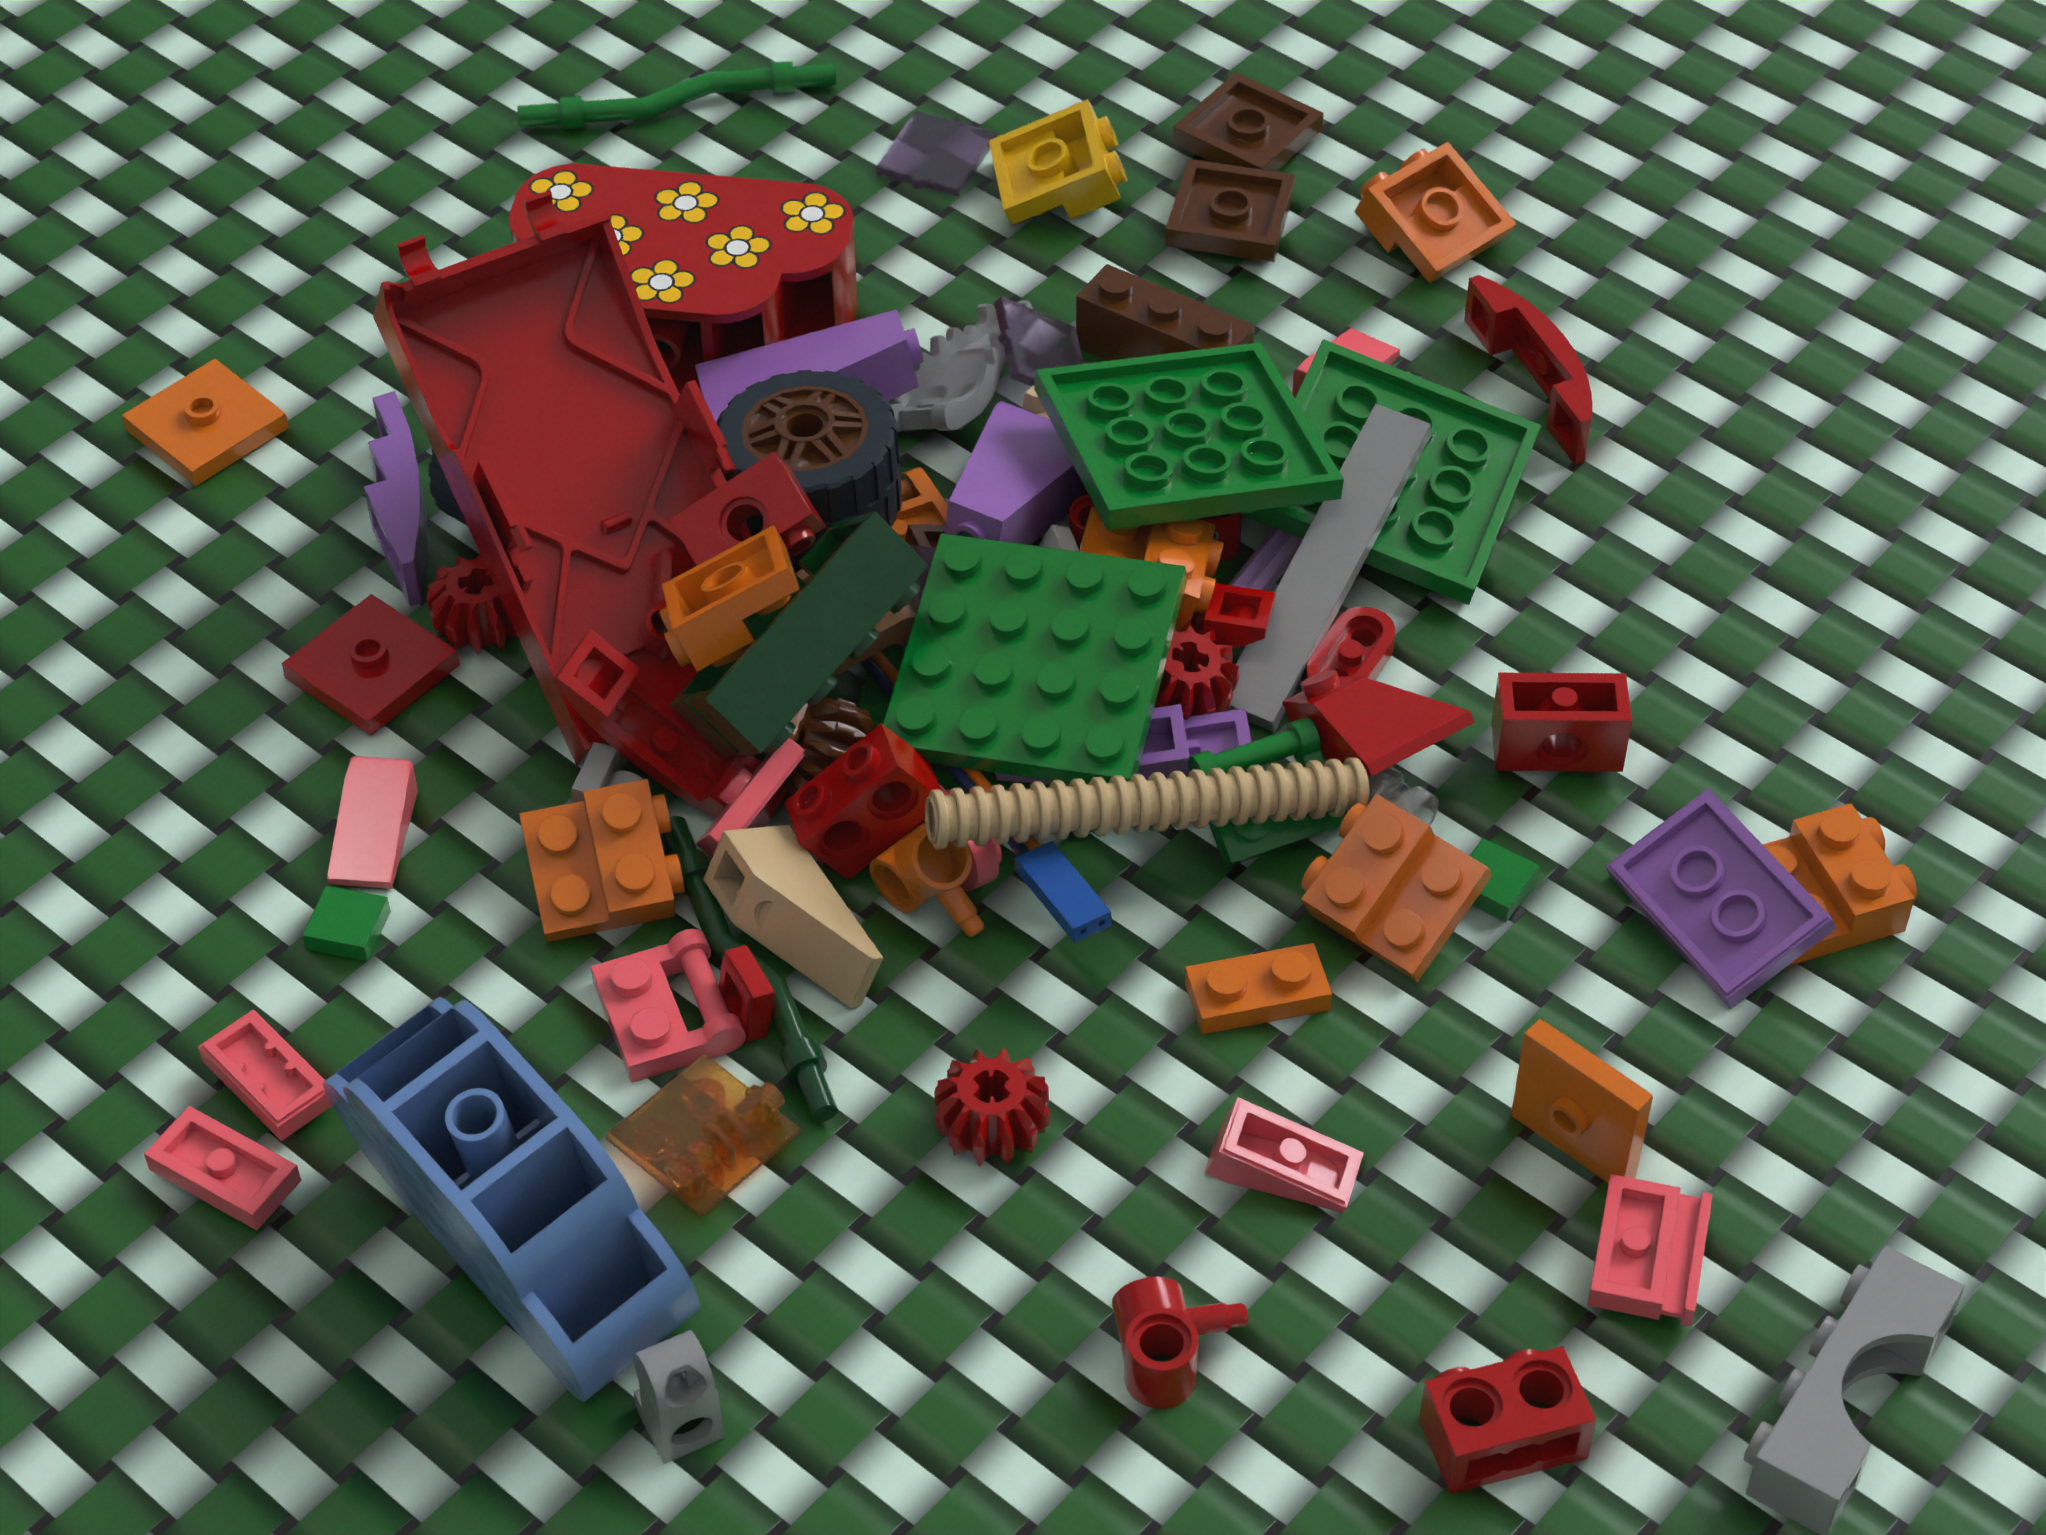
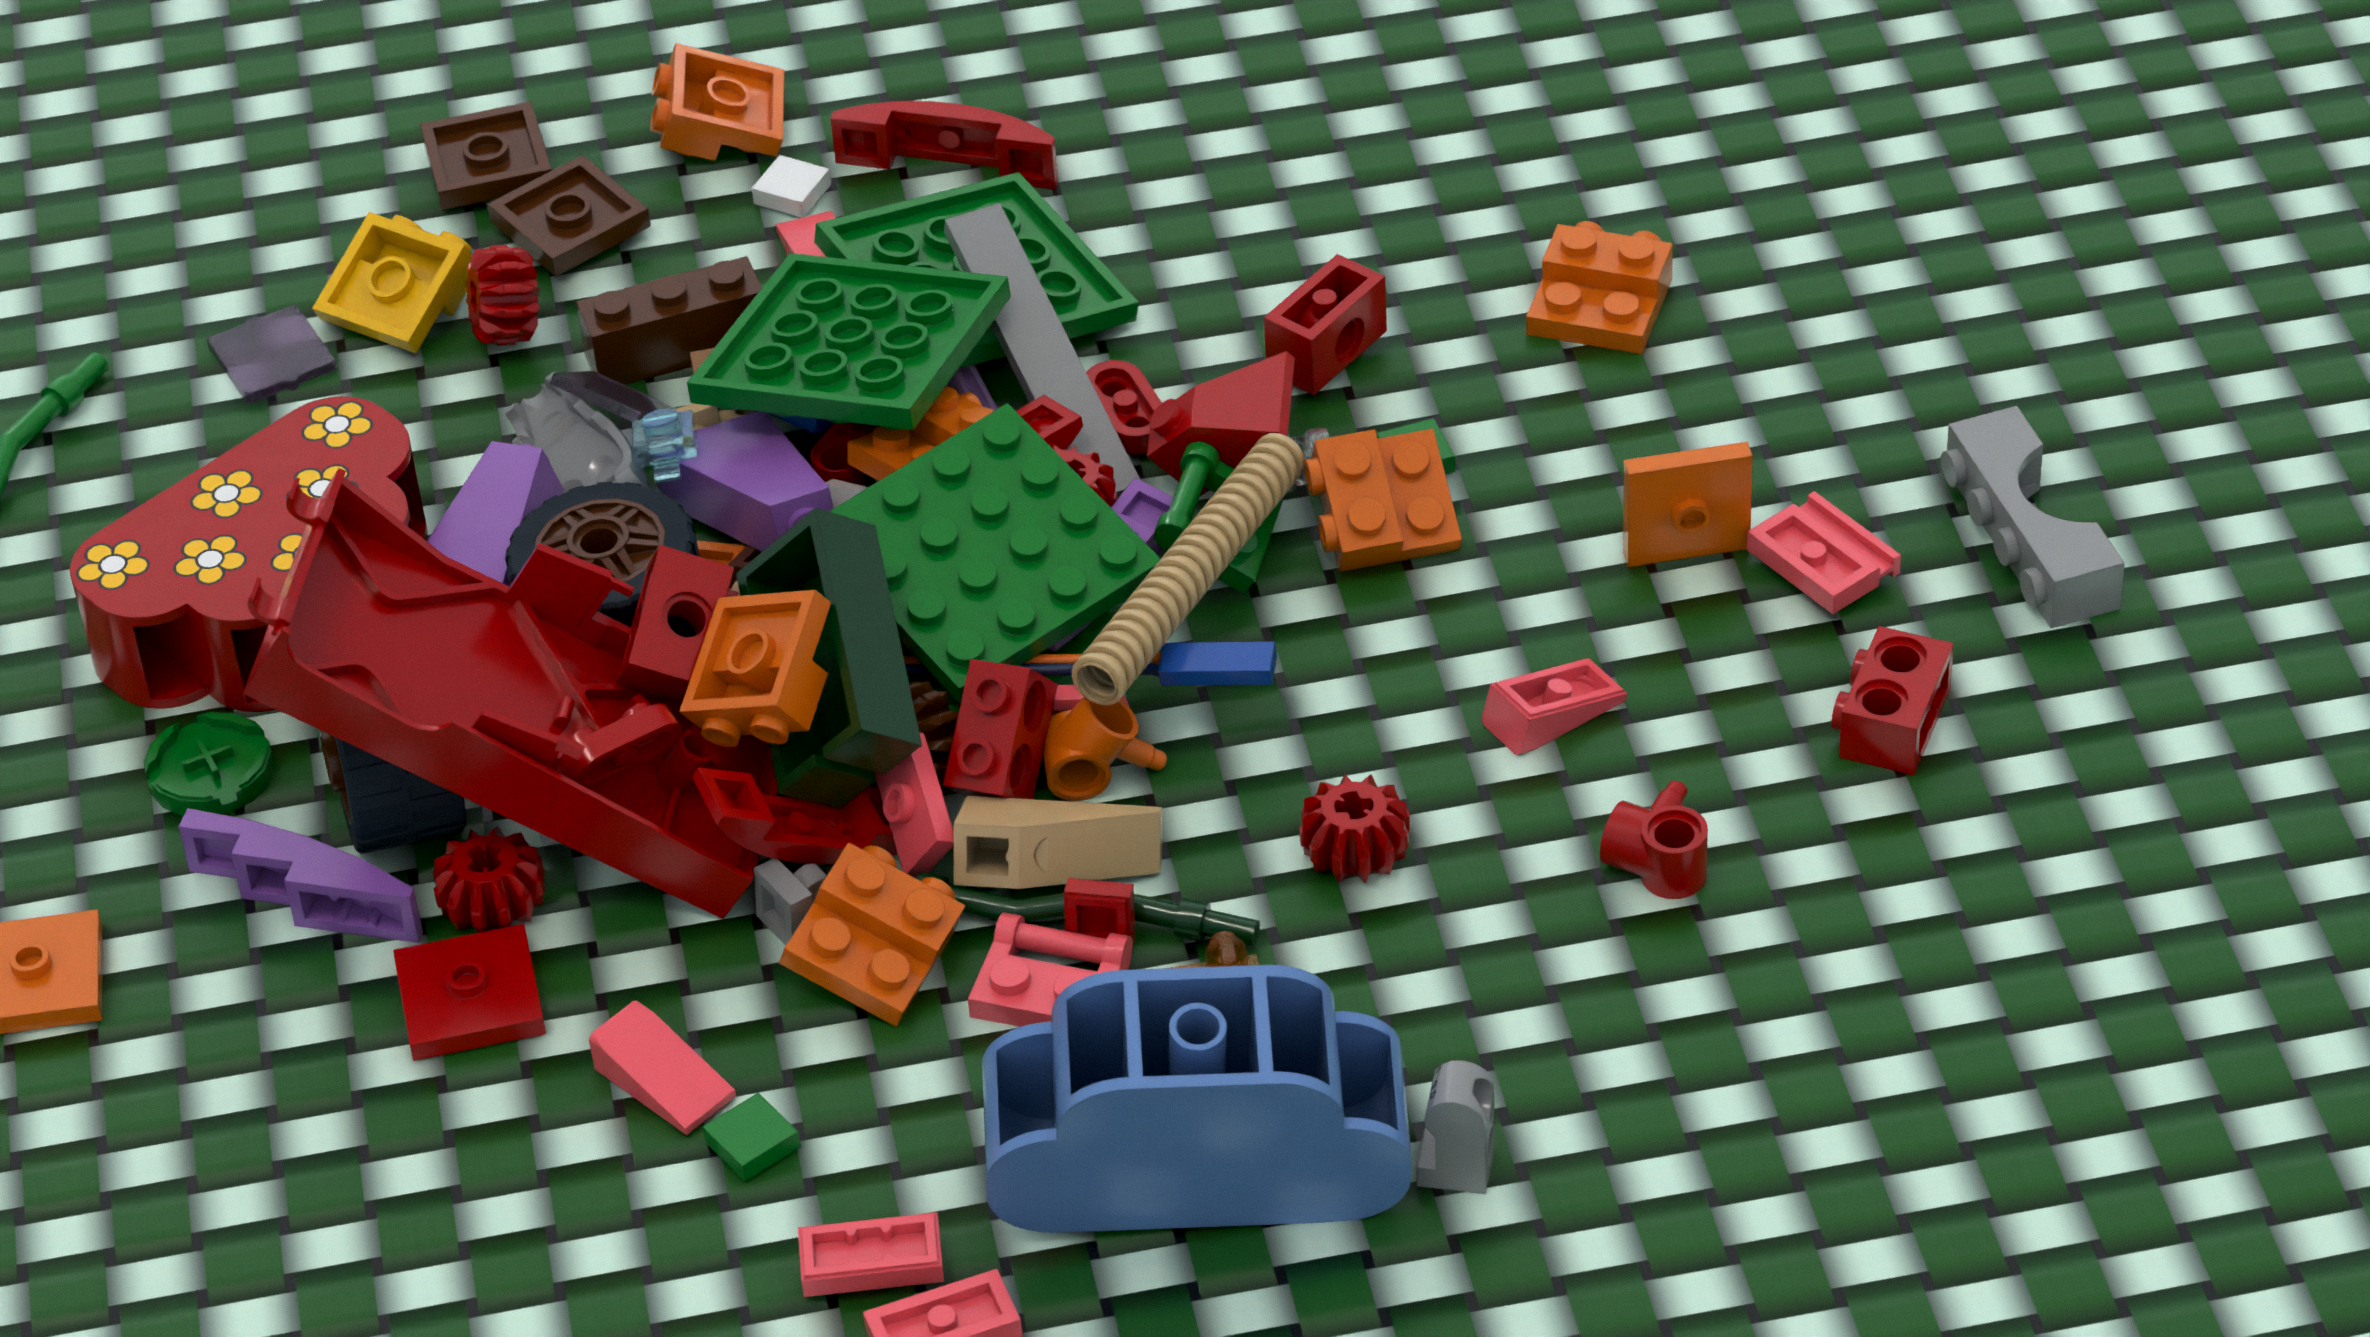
camera: 50 degrees left, 5 degrees down
orange plate [1185,943,1332,1035] -> none
medium lavender tile [1605,788,1836,1009] -> none
none -> red gear [465,245,540,346]
none -> red plate [557,702,682,789]
none -> clear light blue plate [632,408,698,484]
none -> white tile [751,155,832,218]

